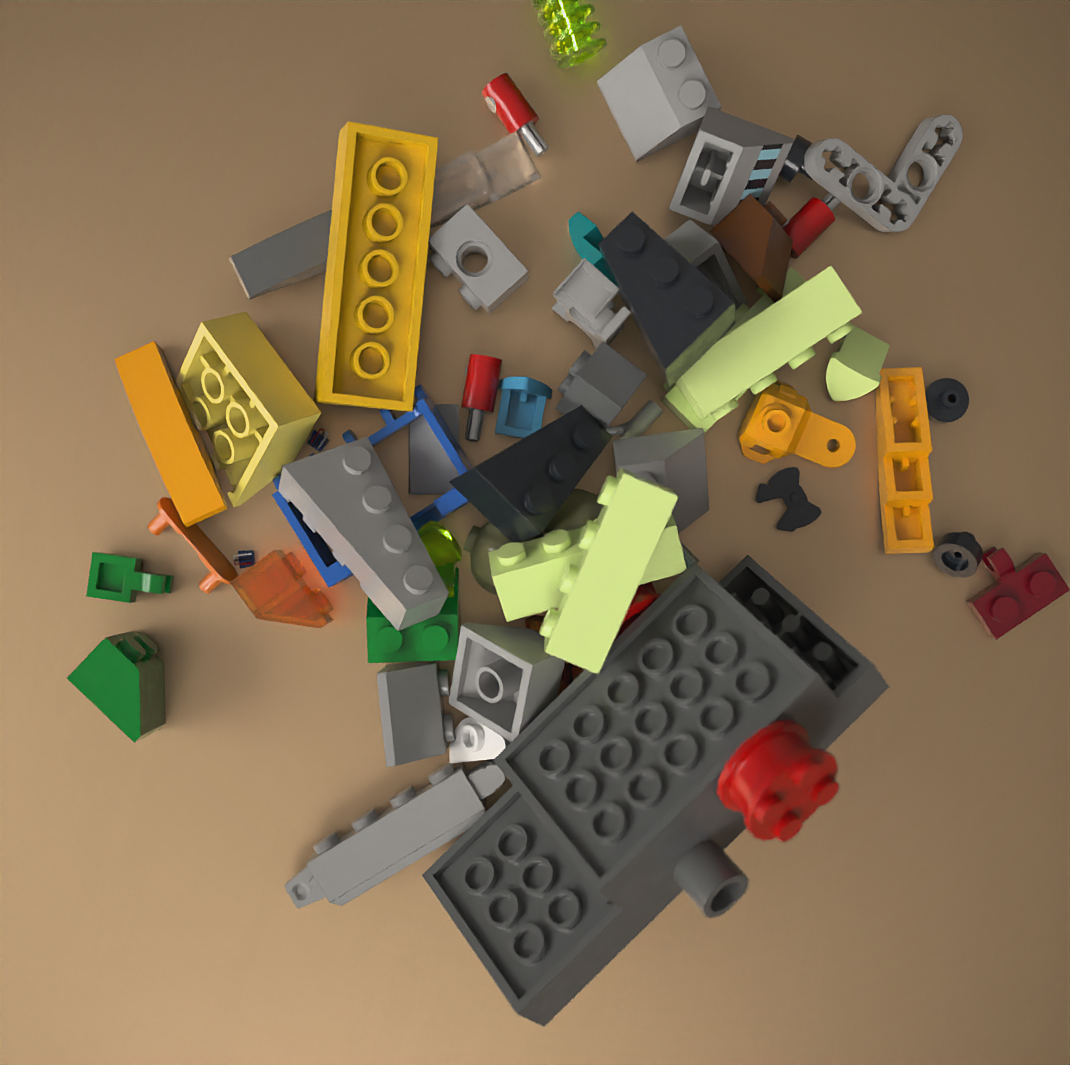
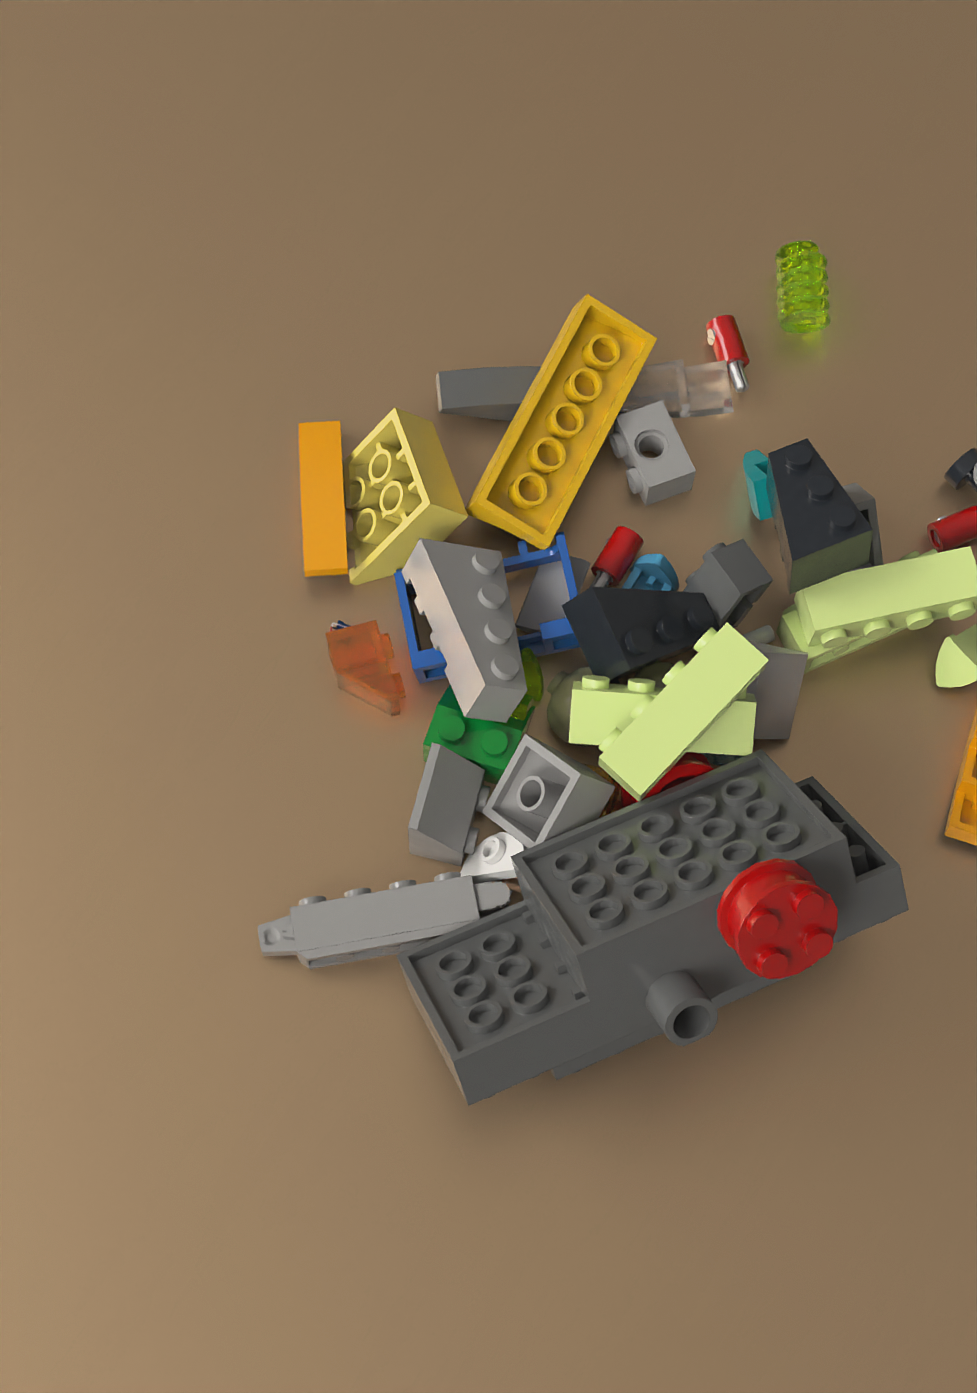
camera: 15 degrees right, 20 degrees down
green slope [67,631,165,743] -> none
green plate [86,552,173,603] -> none
orange piece [147,497,238,594] -> none
light grey piece [552,257,631,349] -> none
light grey slope [597,26,722,162] -> none
light grey slope [669,106,794,225] -> none
reddish brown slope [709,194,793,303] -> none
light orange piece [736,380,856,468] -> none
black piece [755,467,821,532] -> none

